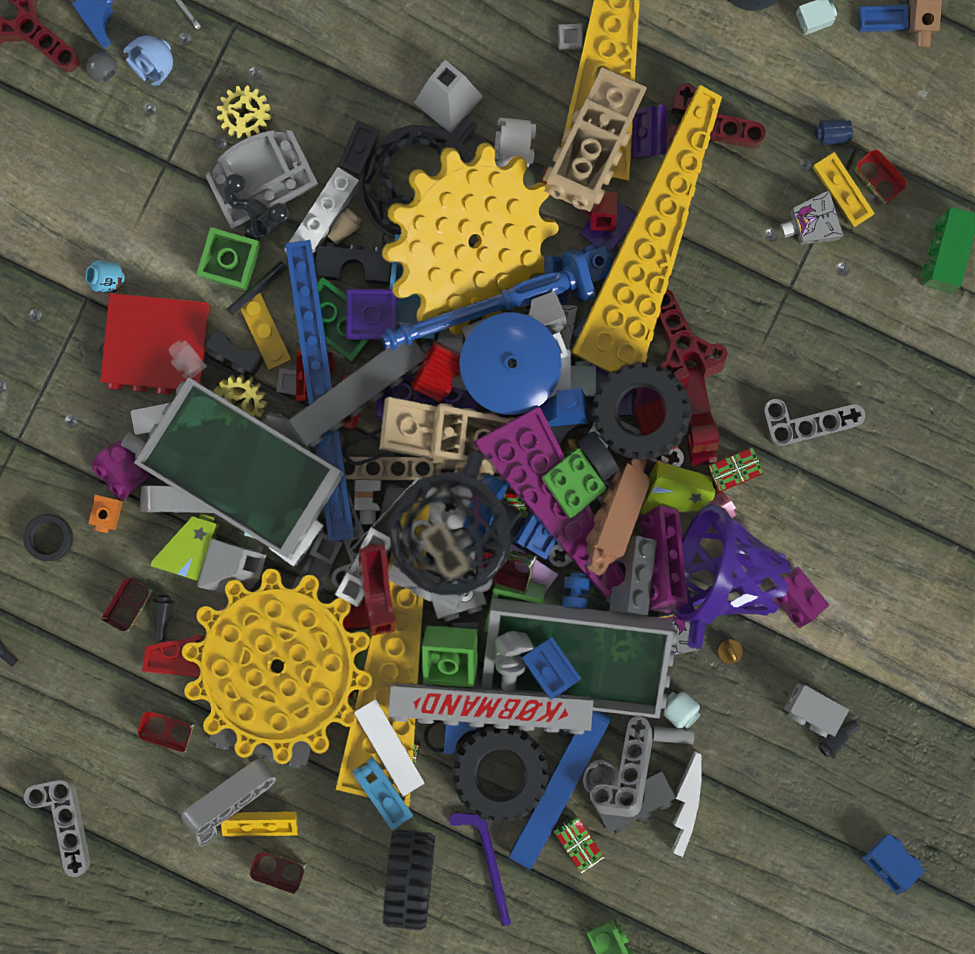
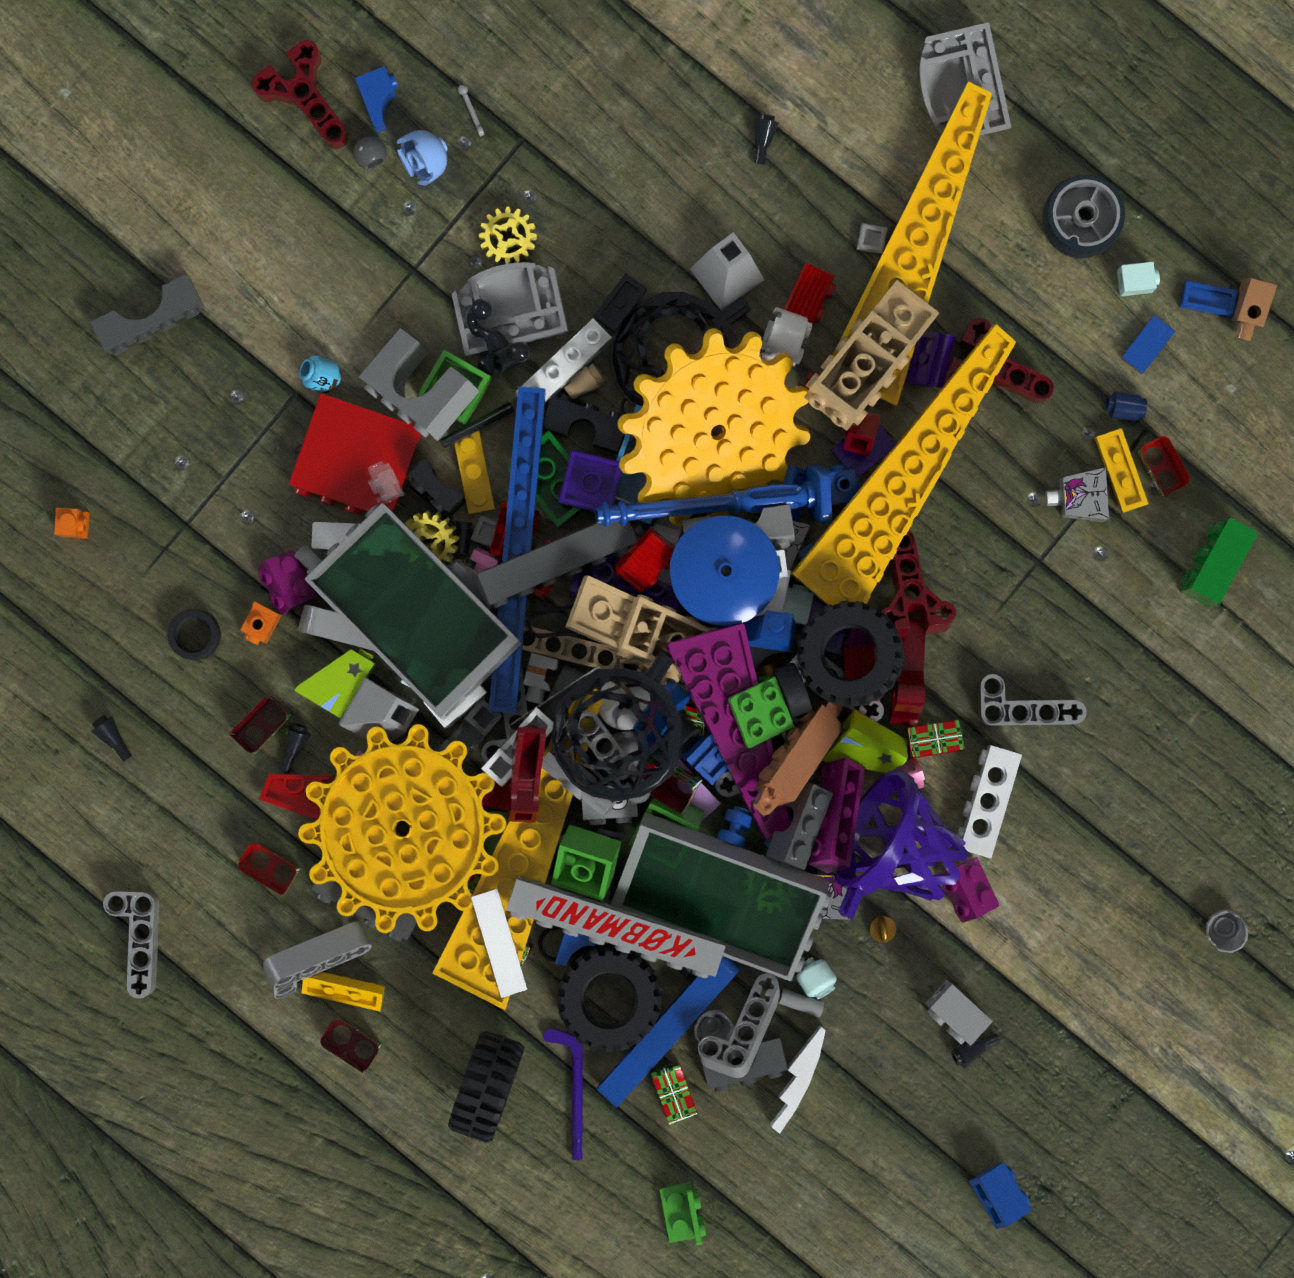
camera: 15 degrees right, 0 degrees up
dark azure plate [352,757,413,830] -> none
dark tan brick [422,523,470,579] -> none
light grey piece [494,631,533,692] -> none
blue plate [521,637,581,701] -> none
none -> light grey arch [359,328,479,441]
none -> black pin [454,521,474,555]
none -> bright pink tile [470,547,502,572]
none -> red brick [784,263,836,325]
none -> white brick [956,745,1022,858]
none -> blue tile [1121,315,1175,374]

